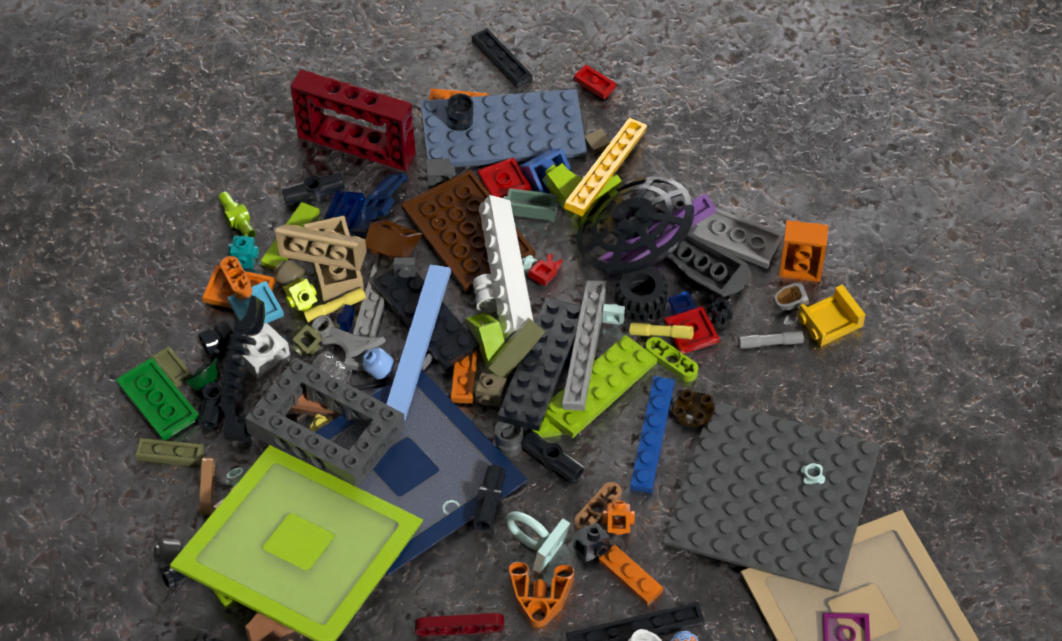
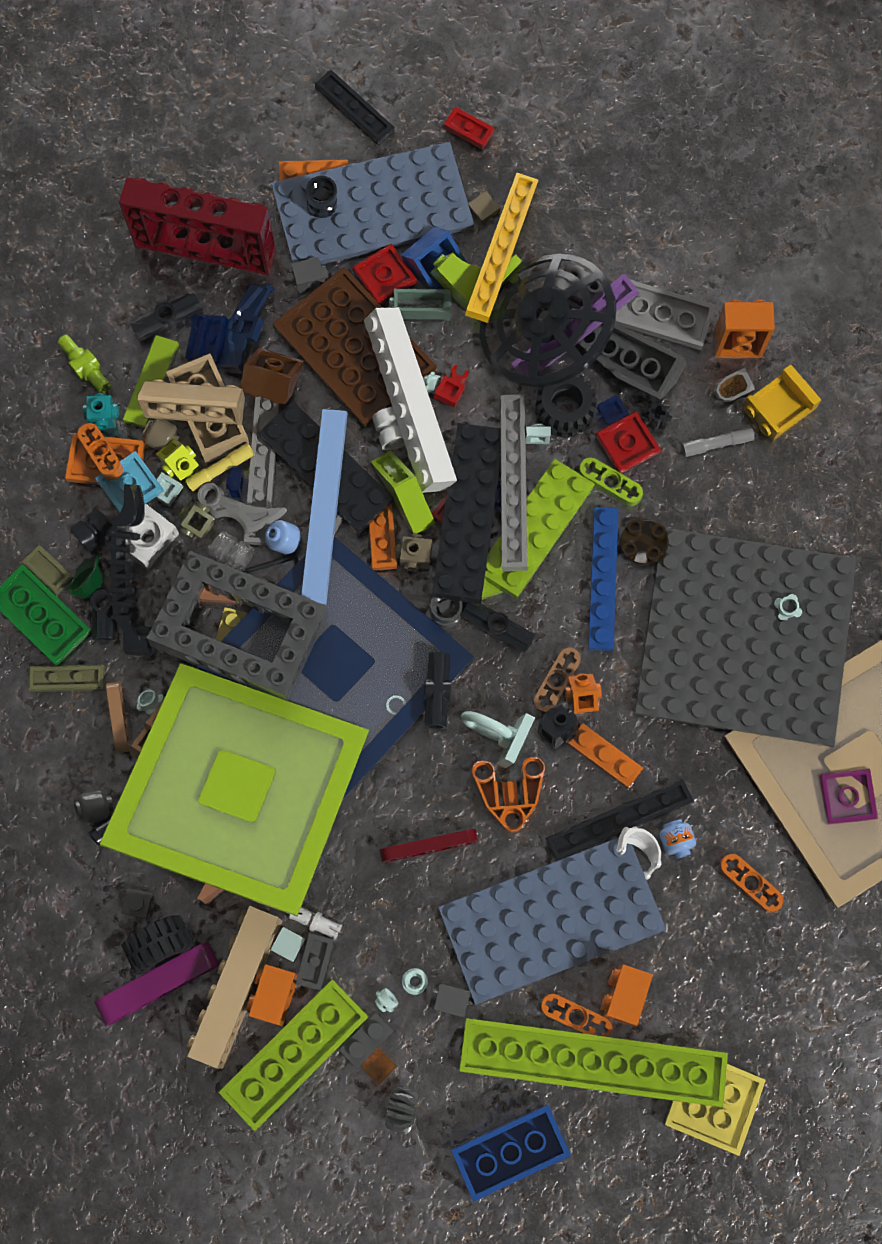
camera: 10 degrees left, 20 degrees up
dark grey plate [394,258,416,278] -> none
olive tile [486,317,545,378] -> none
light yellow piece [629,323,693,339] -> none
none -> light aqua plate [155,472,183,507]

